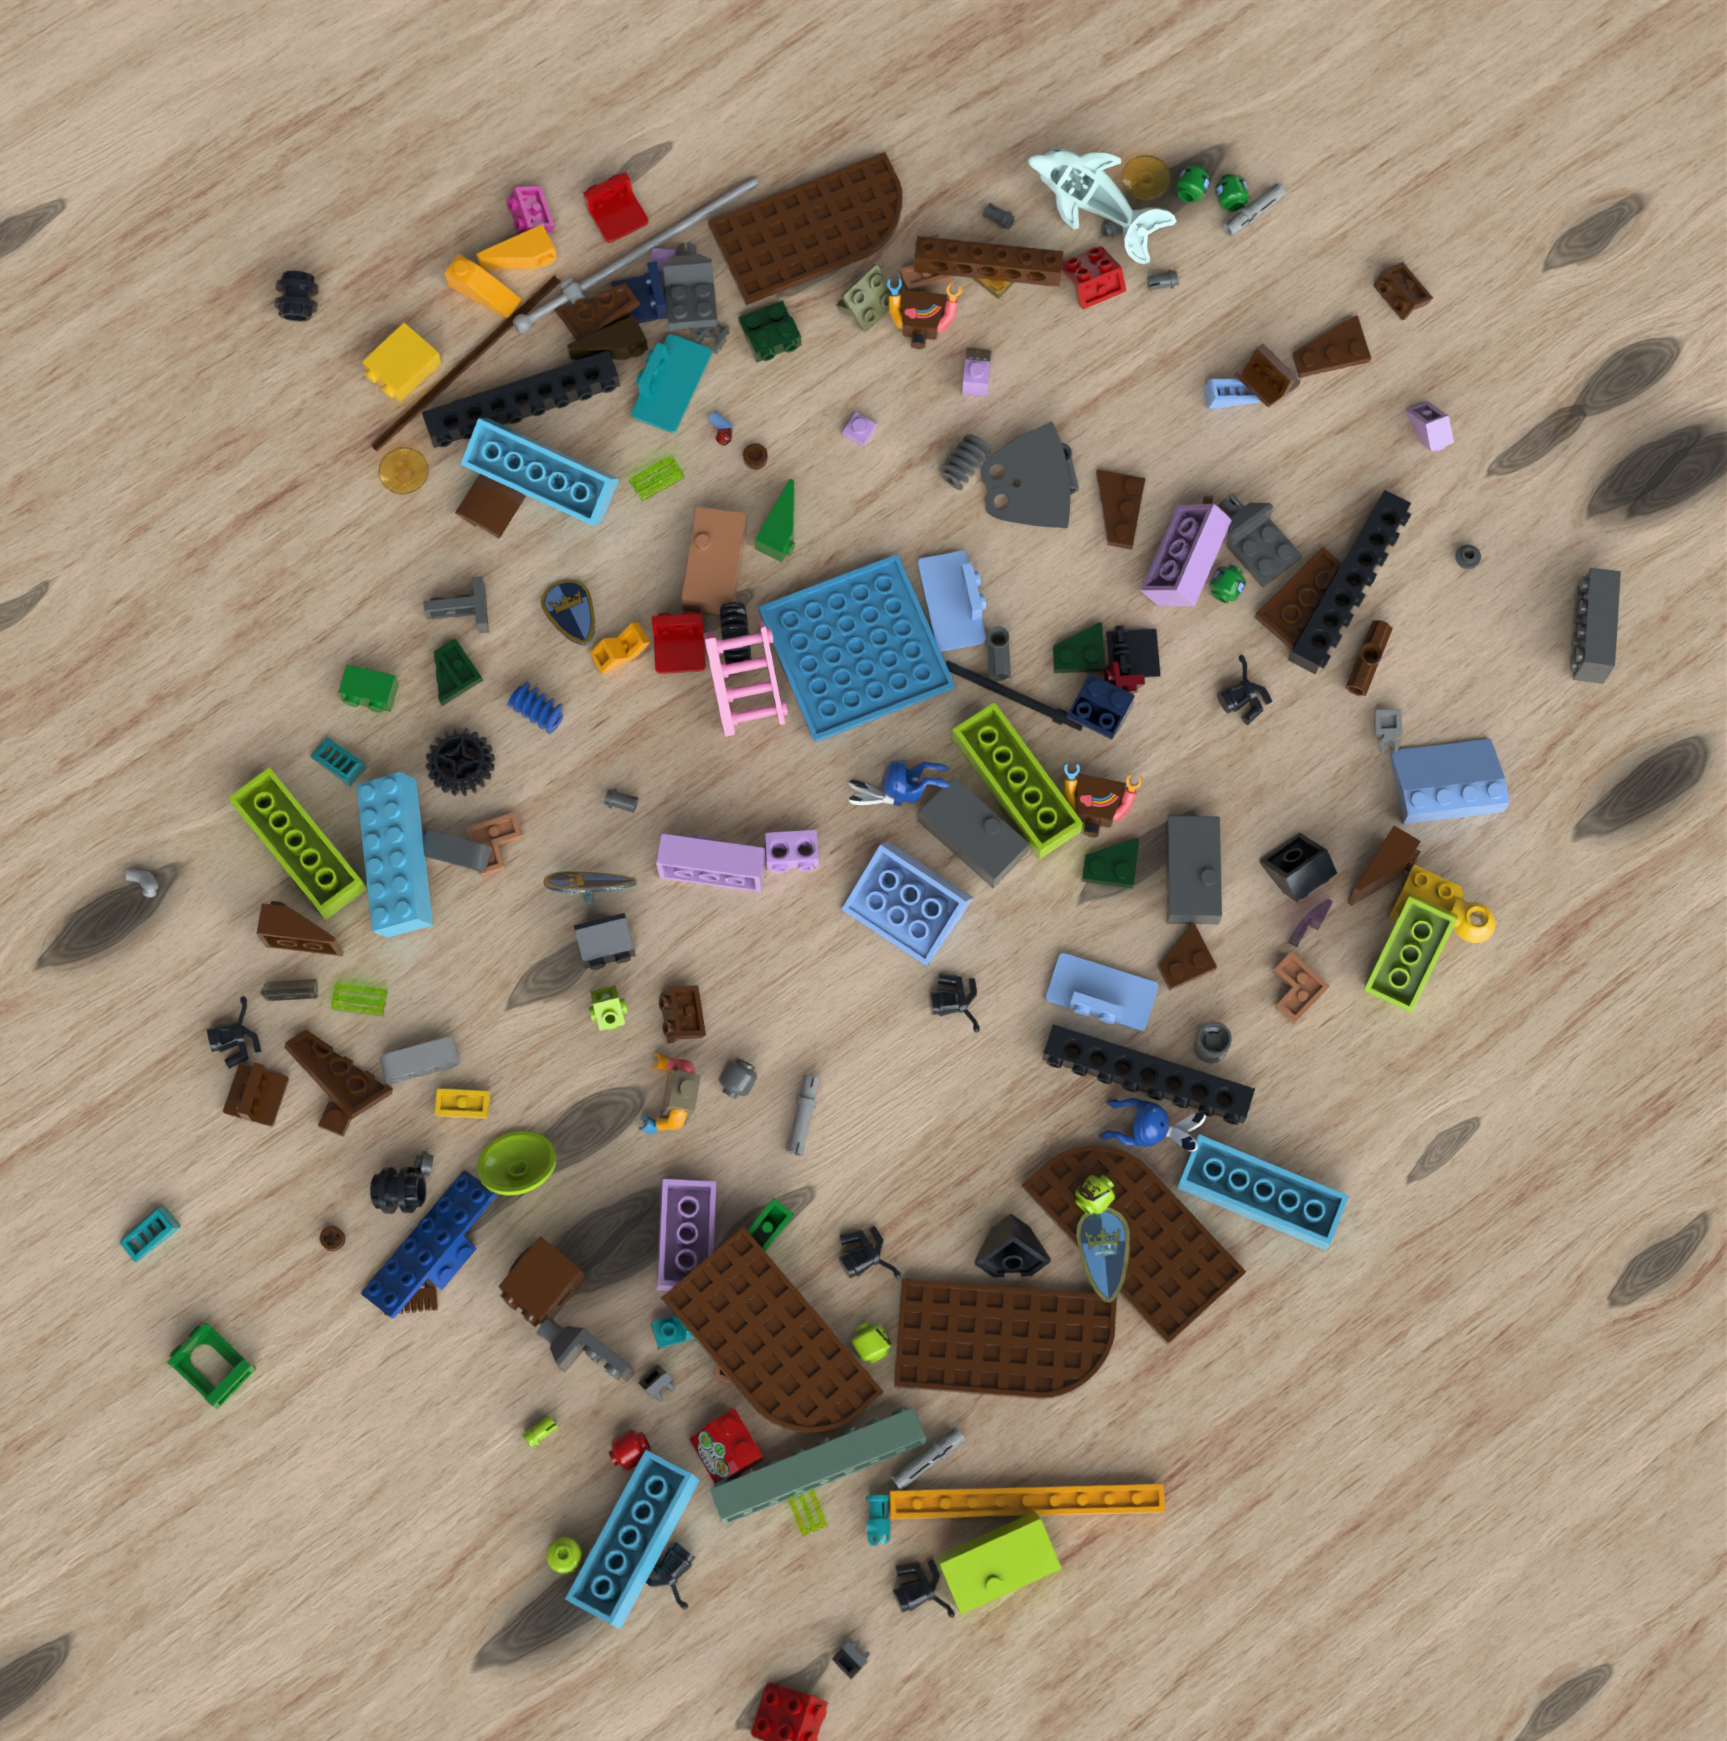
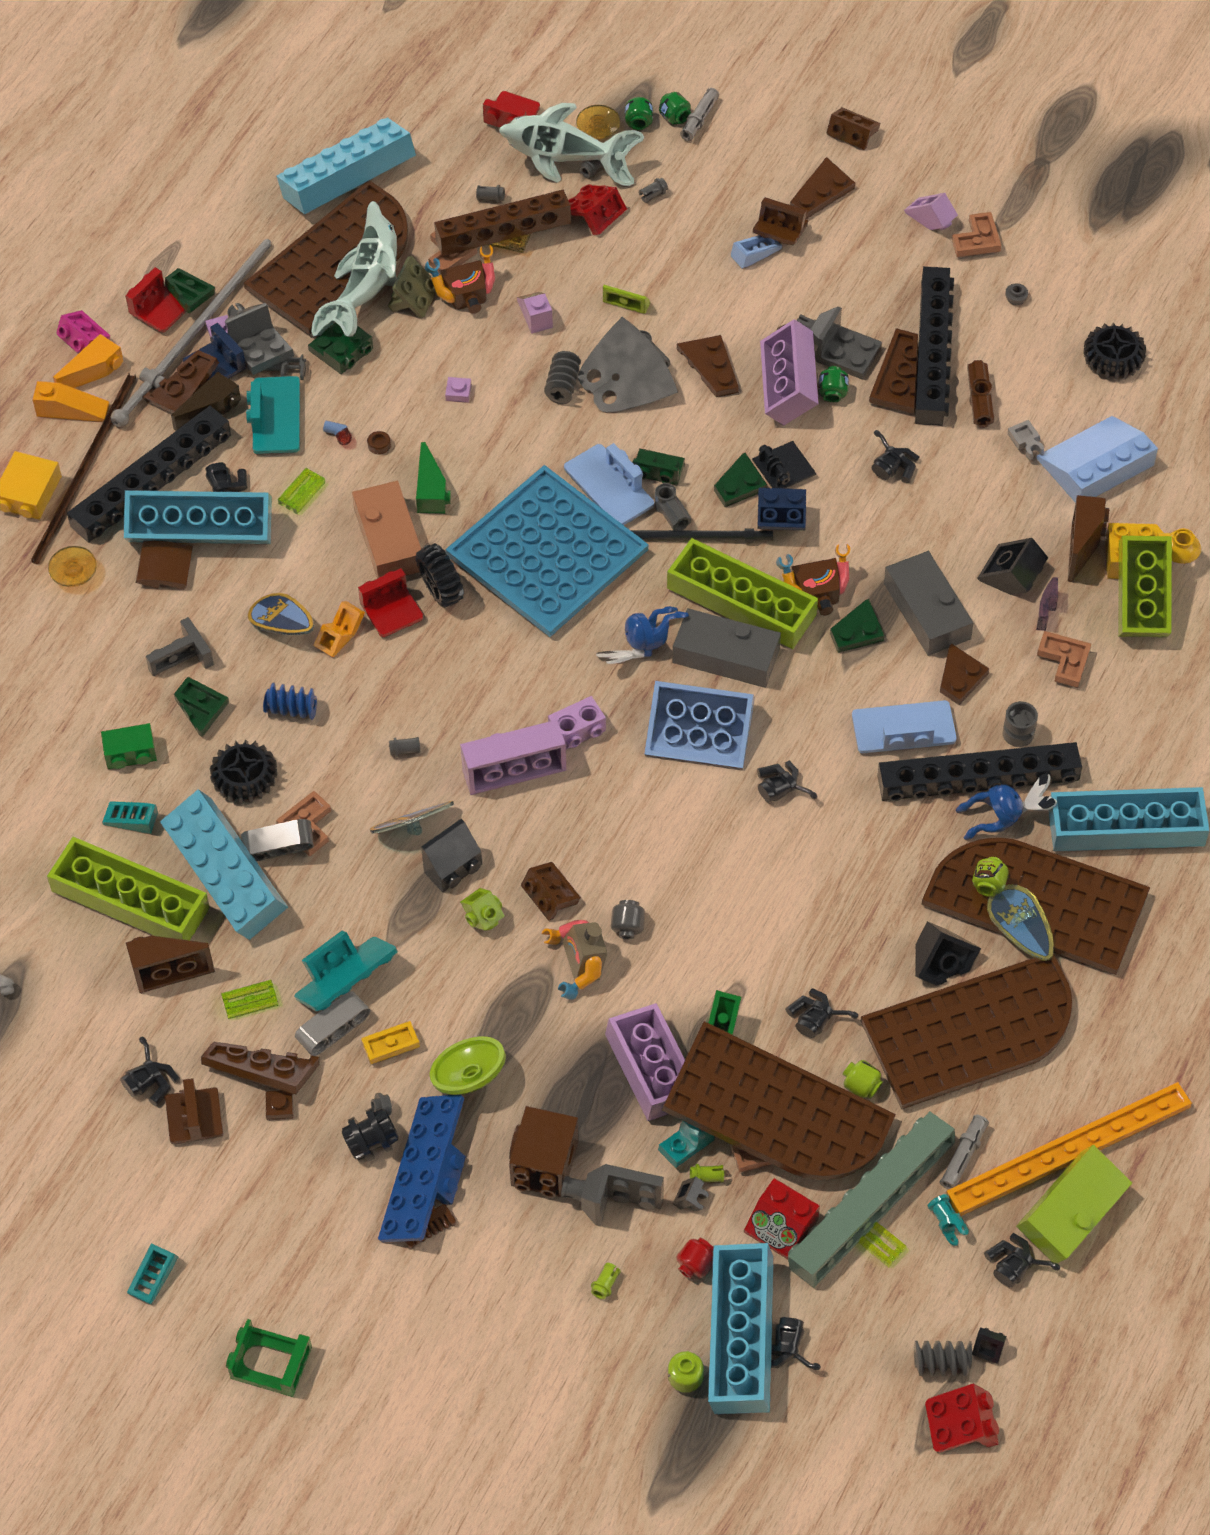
camera: 25 degrees left, 15 degrees down
clear smoke slope [261,979,318,1001] -> none
reddish brown bush [319,1226,346,1252] -> none
bright pink fence [703,621,788,737] -> none
light grey pin [787,1075,820,1156] -> none
dark red bracket [1104,662,1145,694] -> none
dark grey brick [1570,568,1621,684] -> none
none -> dark green wing [164,268,215,314]
none -> black piece [205,462,248,492]
none -> medium azure brick [276,117,416,214]
none -> teal bracket [294,930,398,1011]
none -> light aqua animal [311,201,397,336]
none -> red bracket [483,91,540,128]
none -> lime slope [603,285,650,314]
none -> dark green bracket [632,448,685,485]
none -> lime pin [690,1164,724,1182]
none -> dark grey piece [914,1340,972,1376]
none -> nougat plate [952,212,1002,257]
none -> black gear [1083,322,1146,380]

